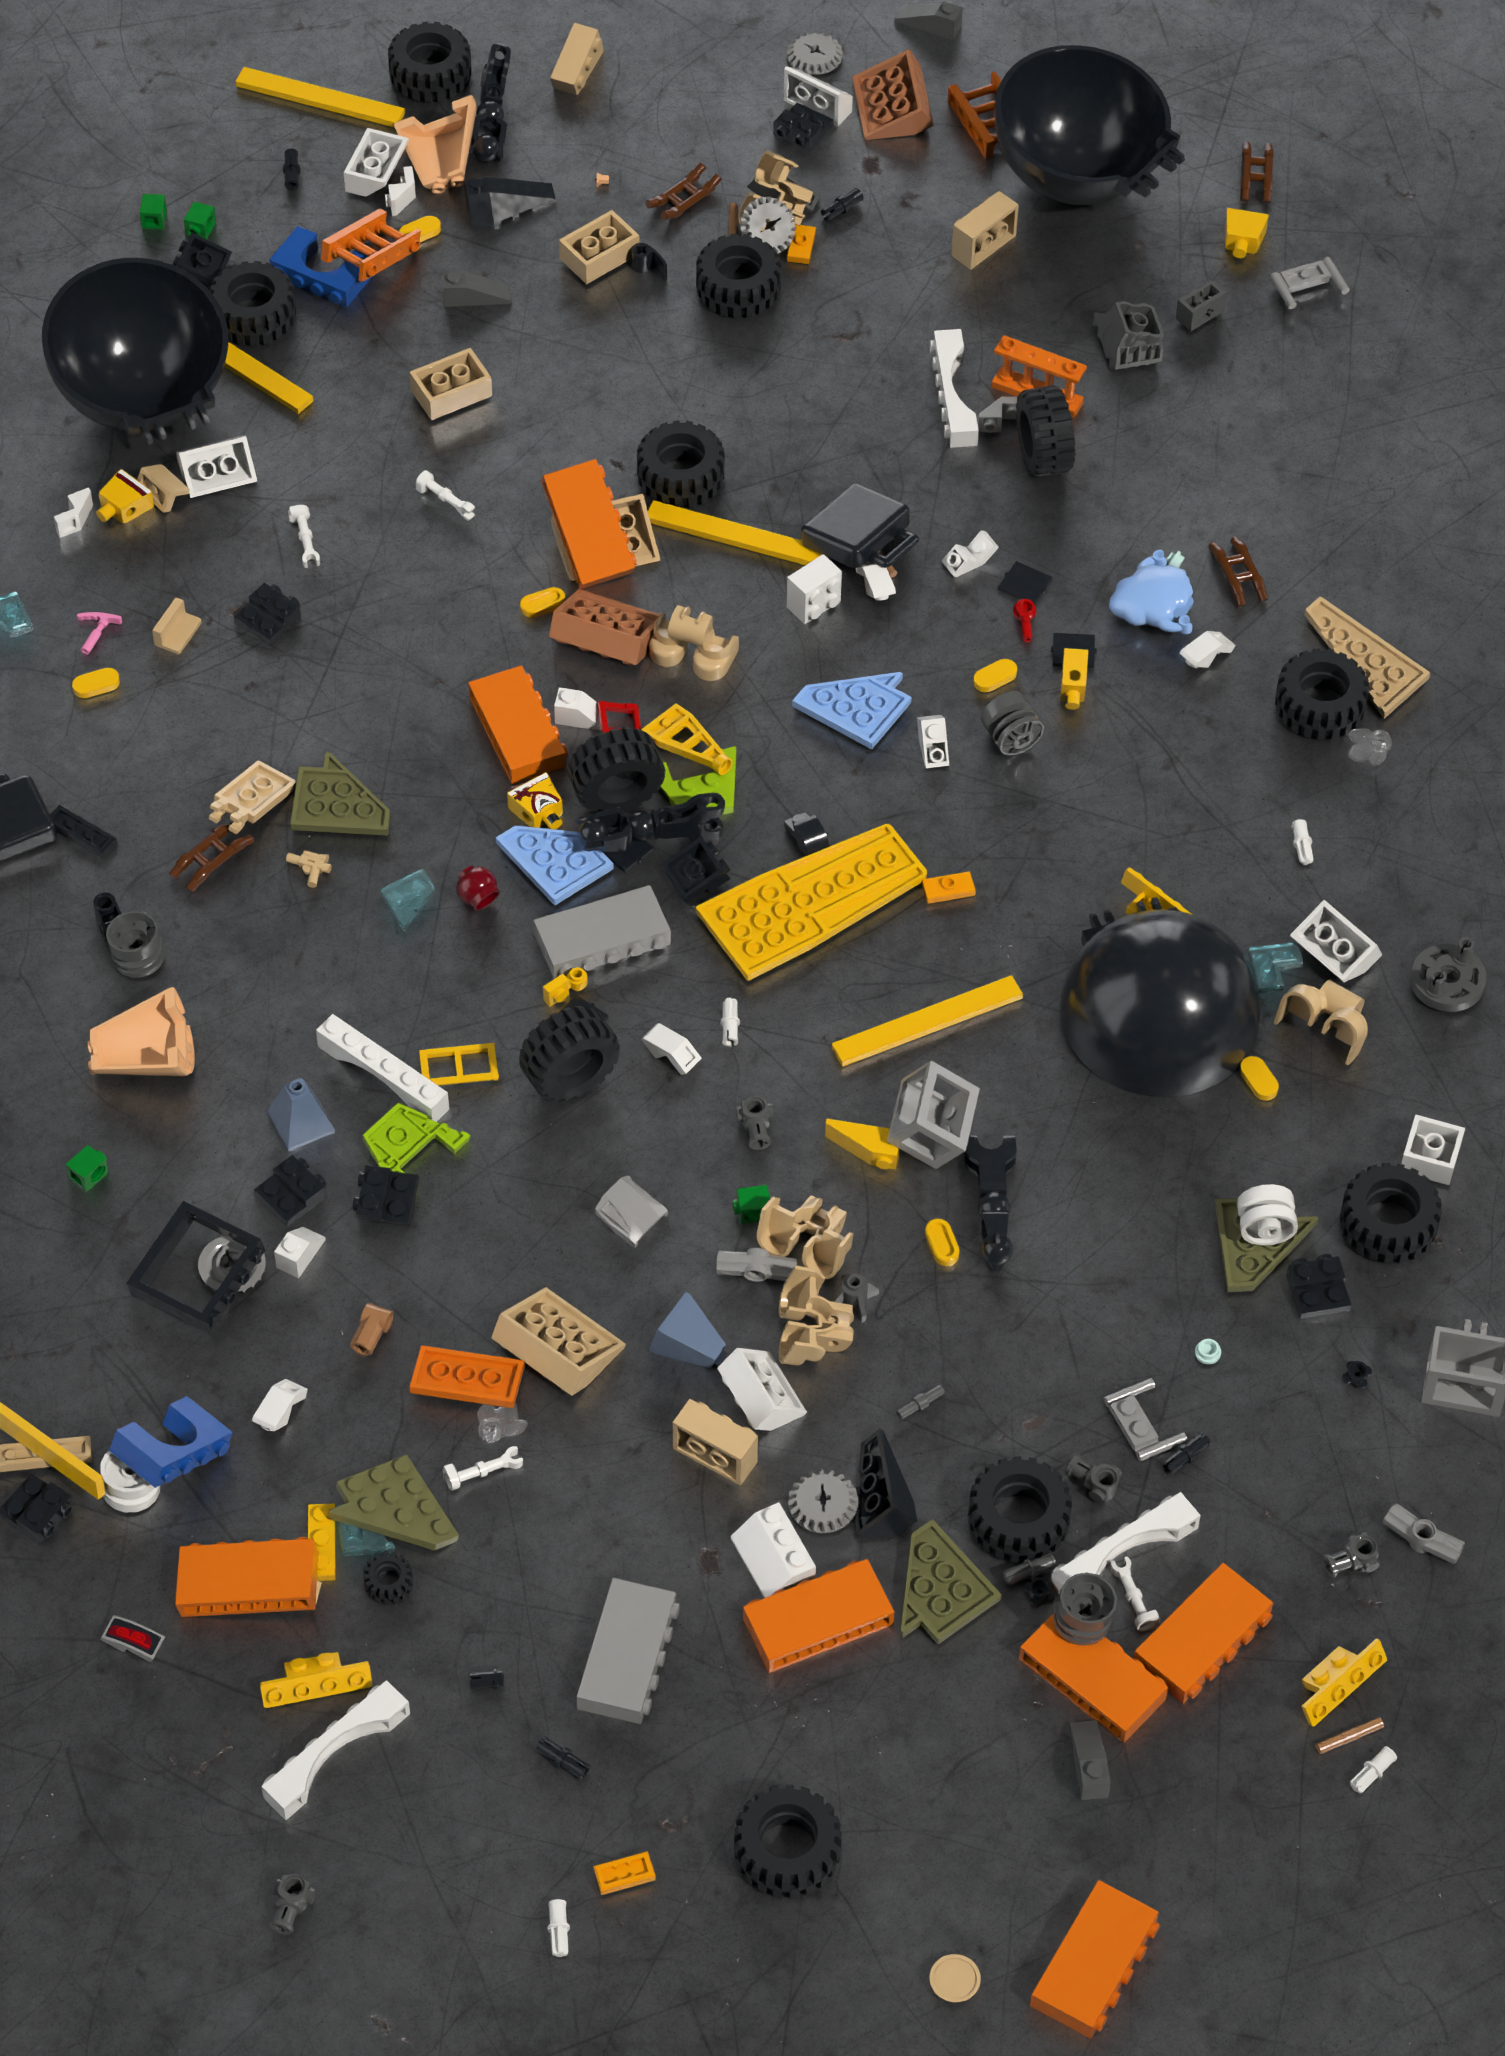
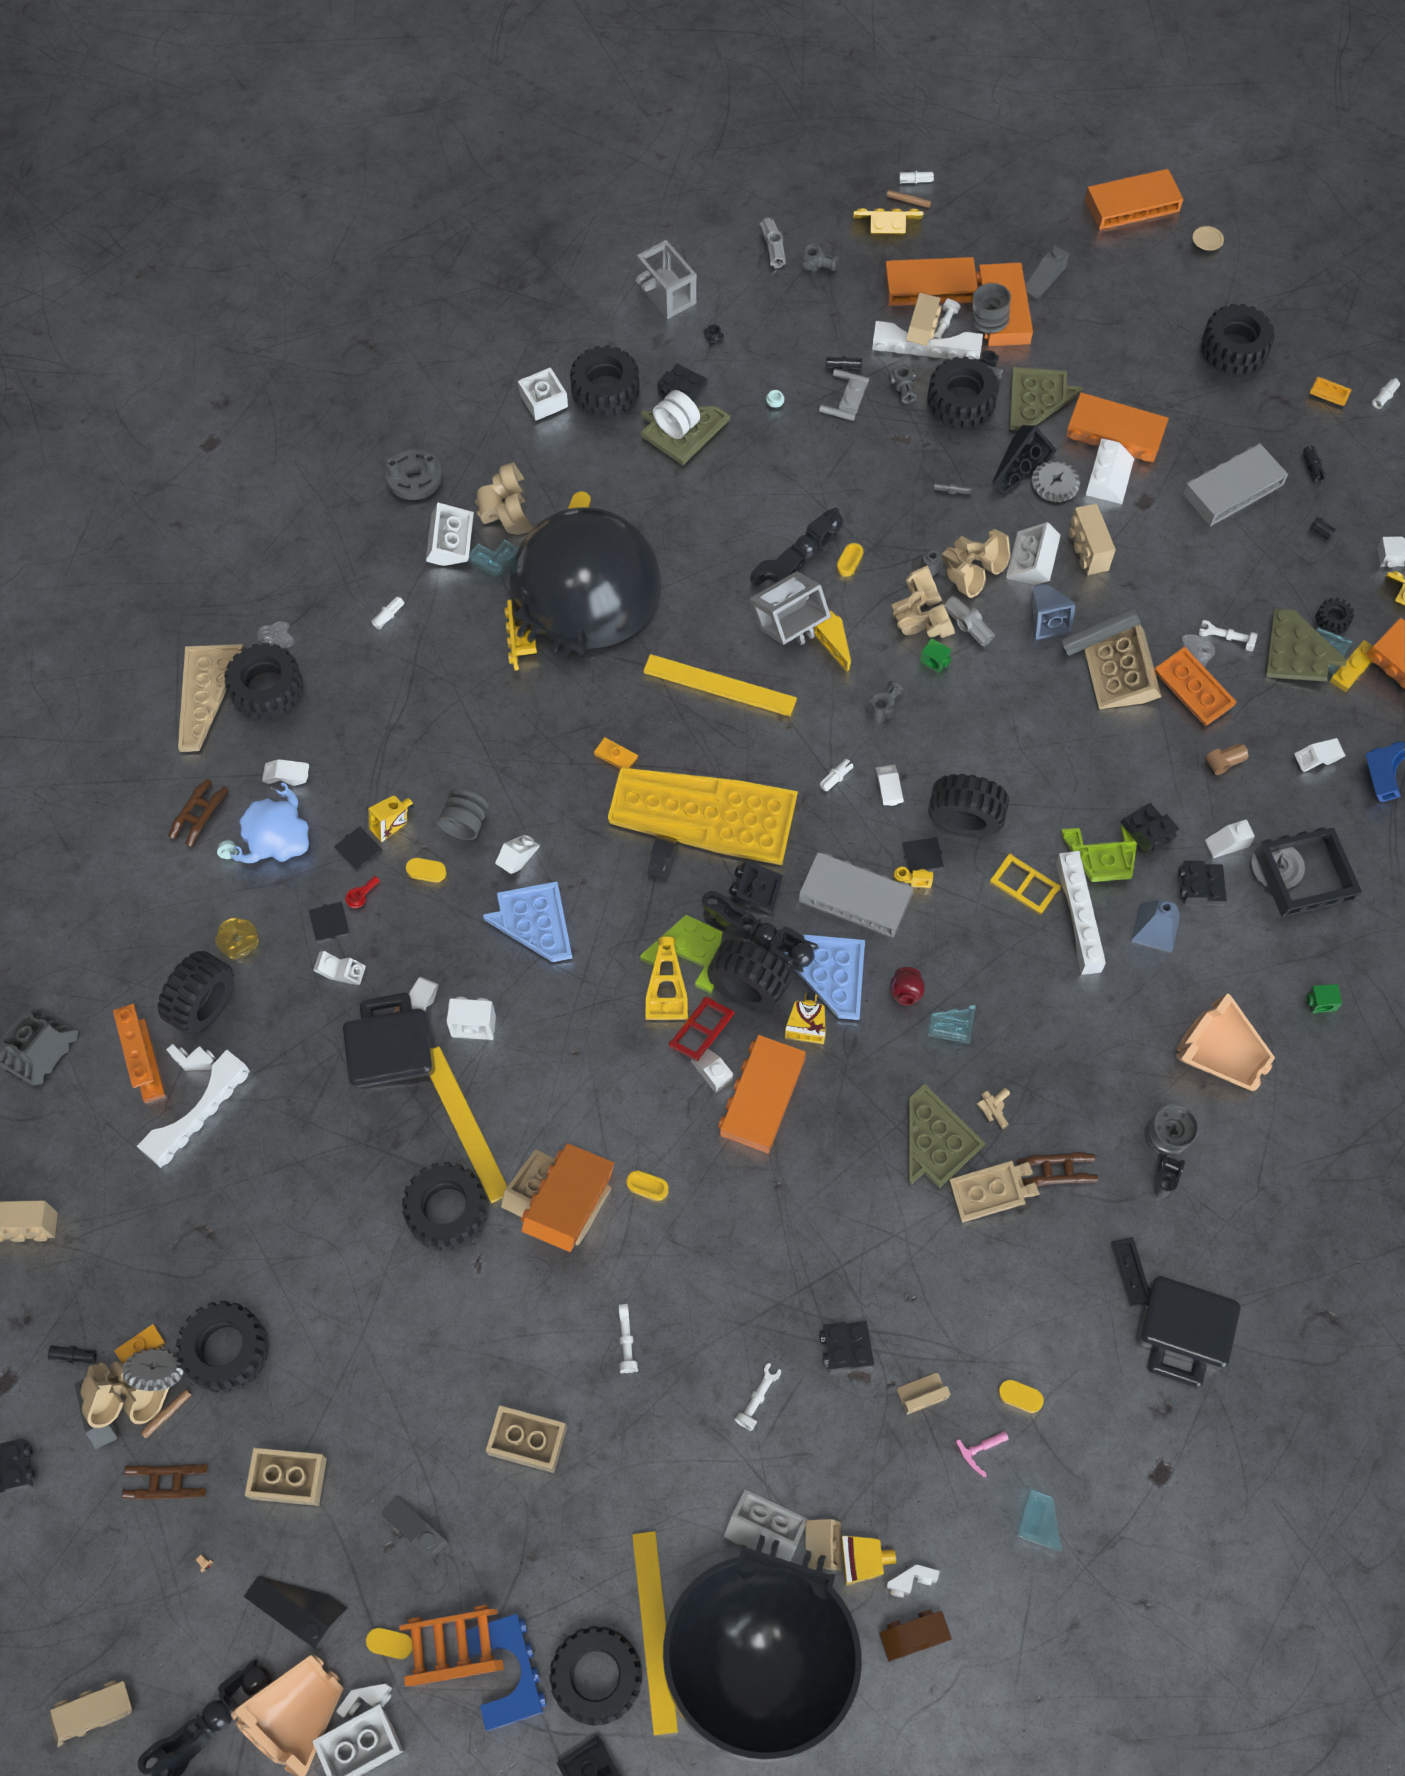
camera: 135 degrees left, 10 degrees up
nougat slope [549,589,666,665] -> none
light grey slope [595,1175,668,1248] -> none
black panel [631,243,667,281] -> none
tan piece [649,605,739,681] -> none
none -> clear yellow plate [215,918,258,960]
none -> reddish brown brick [879,1609,952,1662]
none -> tan wedge [906,293,942,346]
none -> dark grey brick [1061,608,1141,656]

